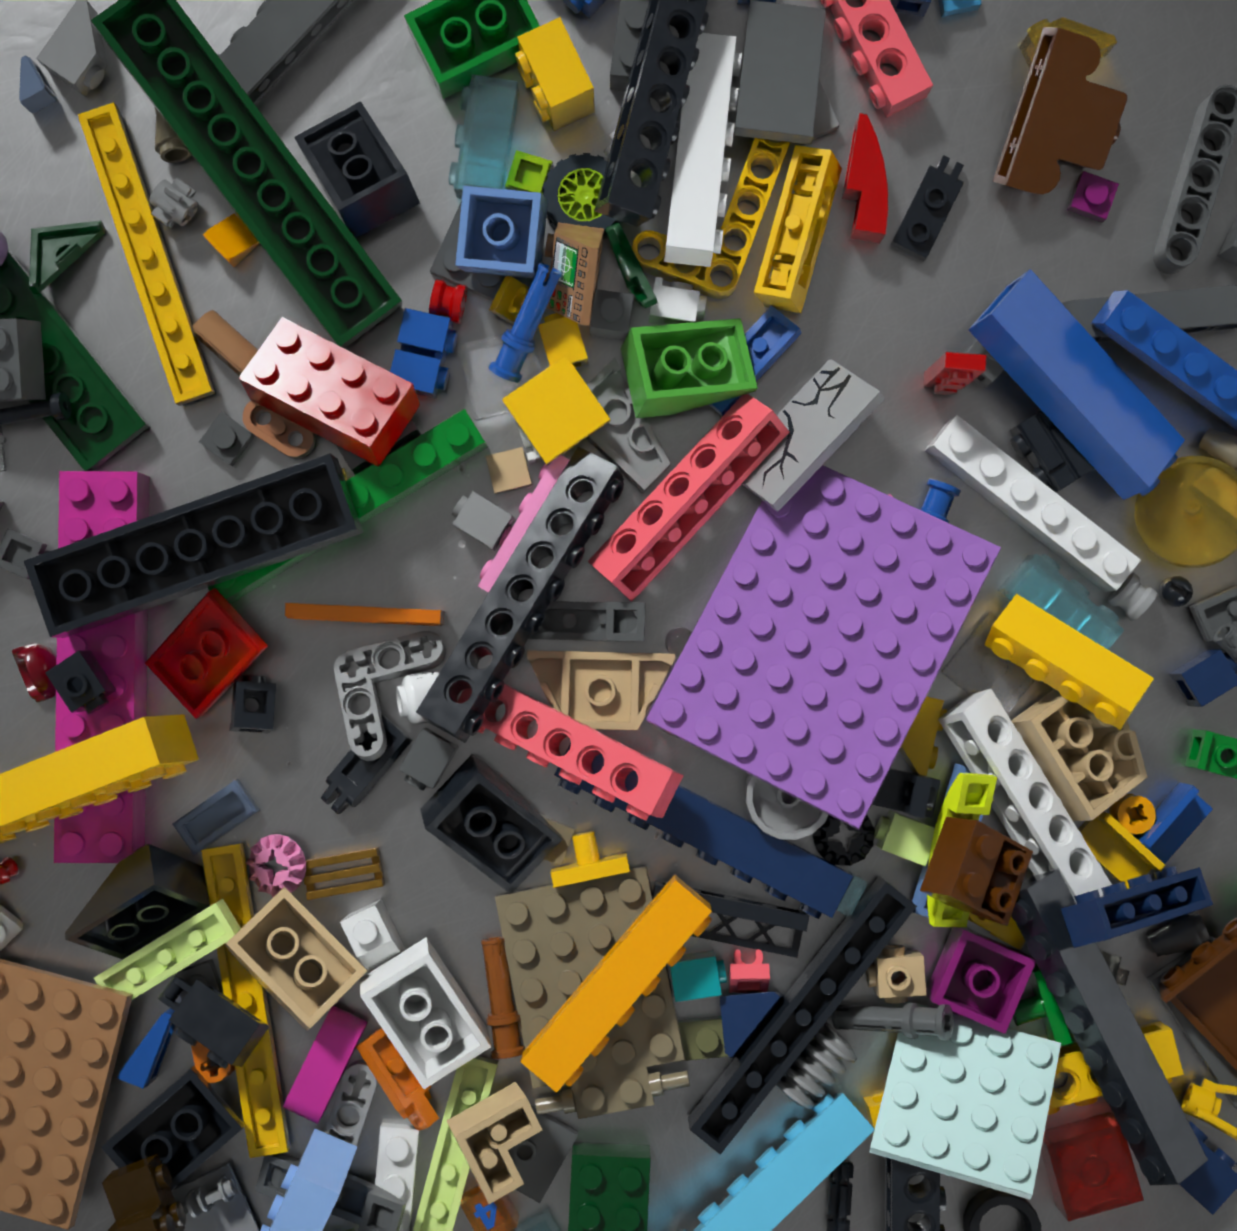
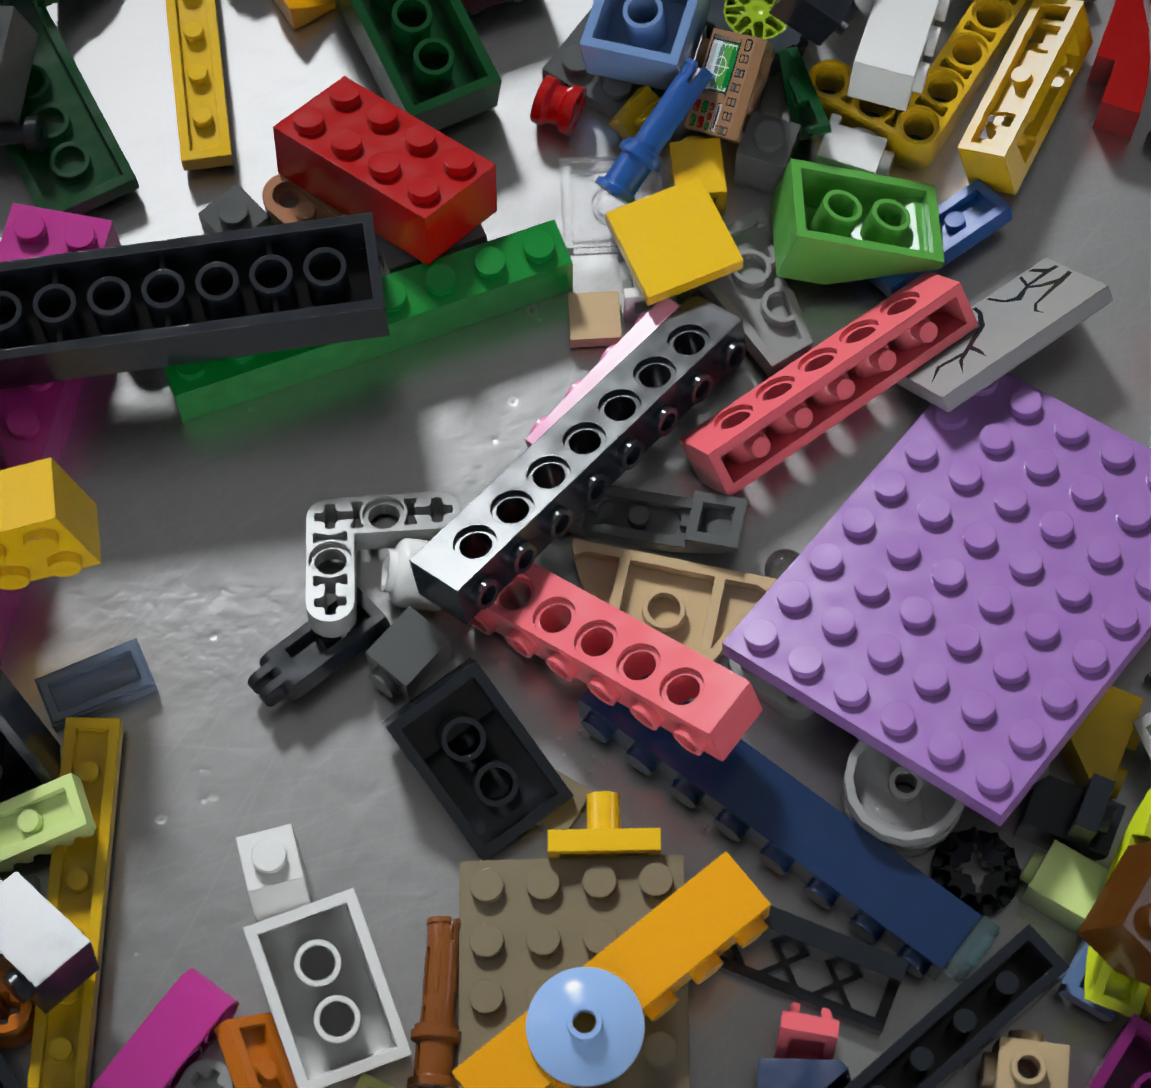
camera: 15 degrees right, 20 degrees down
red tile [145,588,268,719] -> none
medium nougat brick [192,310,258,377] -> none
tan brick [226,887,367,1031] -> none
black brick [229,675,276,734] -> none
bright pink gear [245,834,306,897] -> none
orange tile [285,603,445,626] -> none
pearl gold tile [303,847,385,900] -> none
blue piece [390,308,458,399] -> none
light grey brick [452,491,515,551] -> none
teal brick [670,950,727,1002] -> none
none -> light blue dish [526,967,645,1087]

